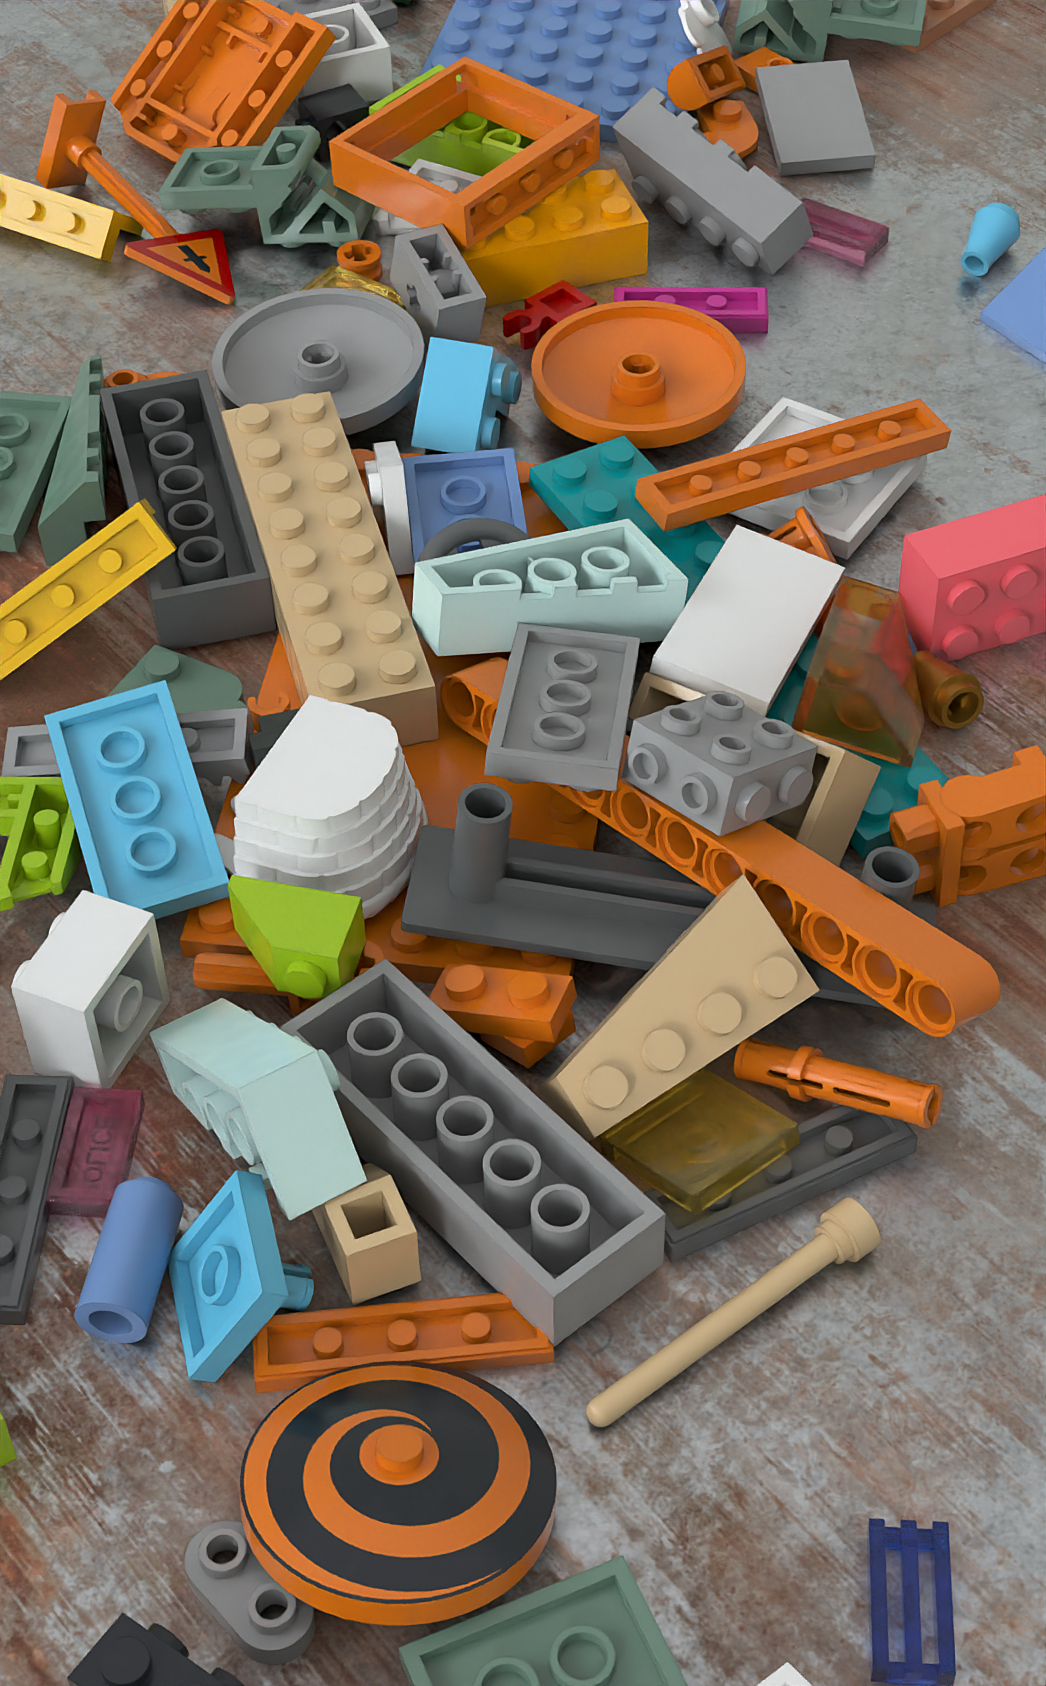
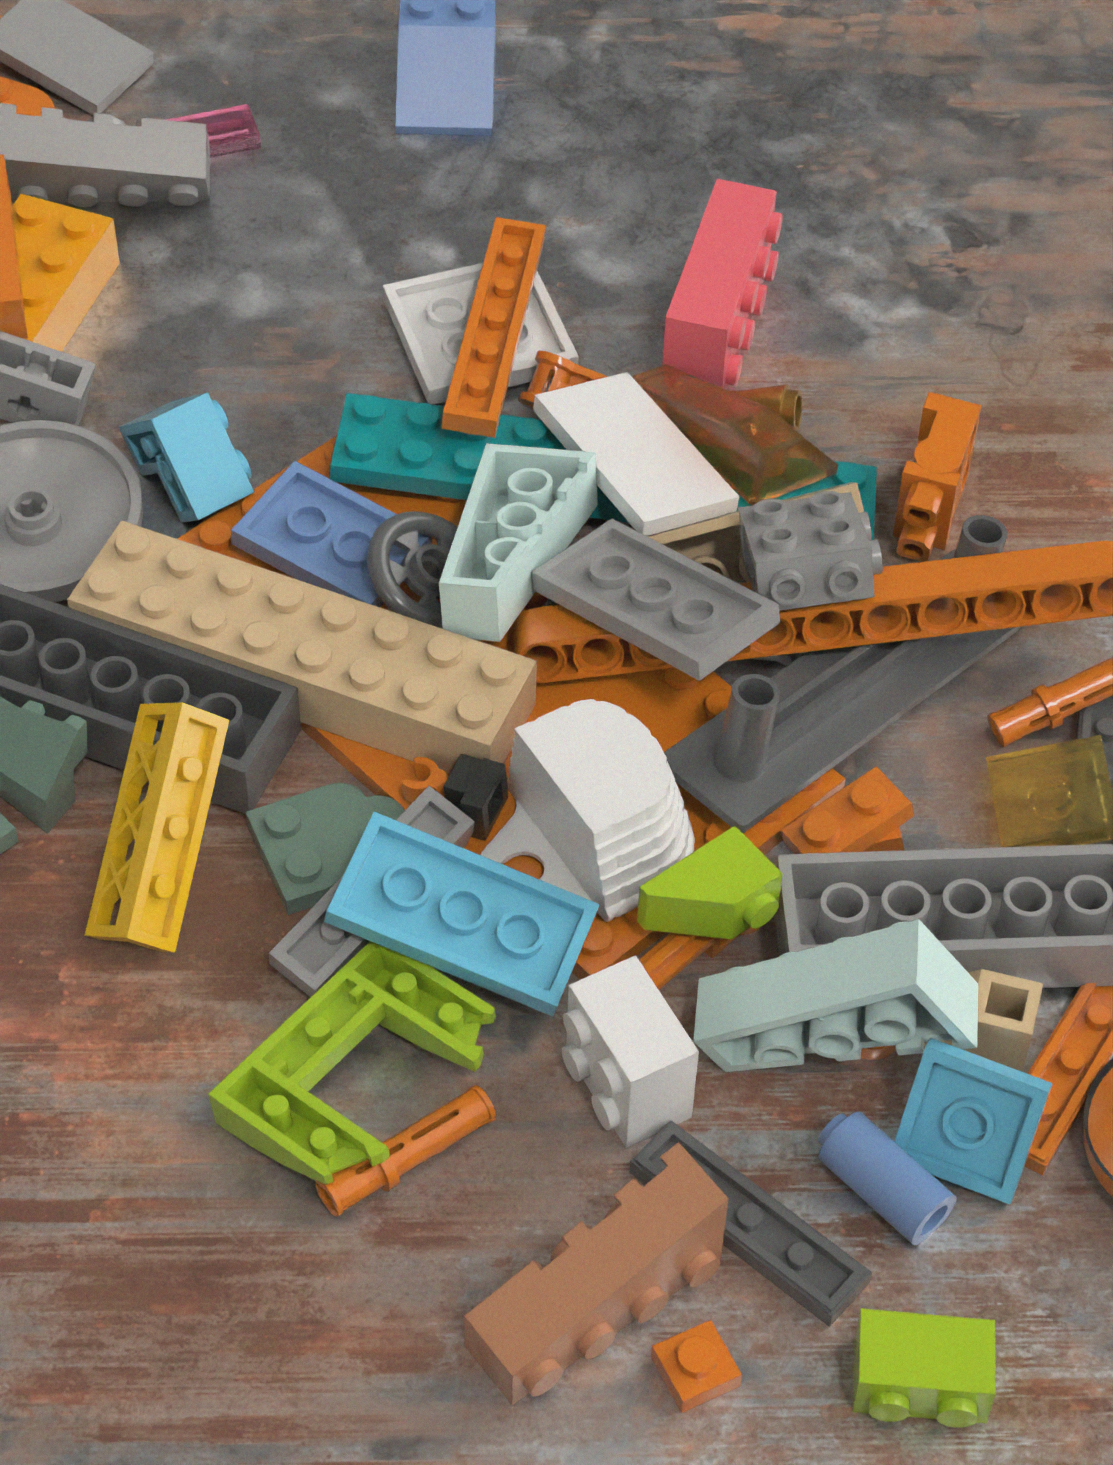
camera: 55 degrees left, 5 degrees up
clear pink tile [46,1087,145,1218] -> none
white wing [364,441,415,575] -> none
red plate [503,280,597,350] -> none
orange dish [531,300,746,449] -> none
tan wedge [538,874,820,1142] -> none
dark pink tile [614,287,769,333] -> none
medium azure cone [960,203,1020,276] -> none

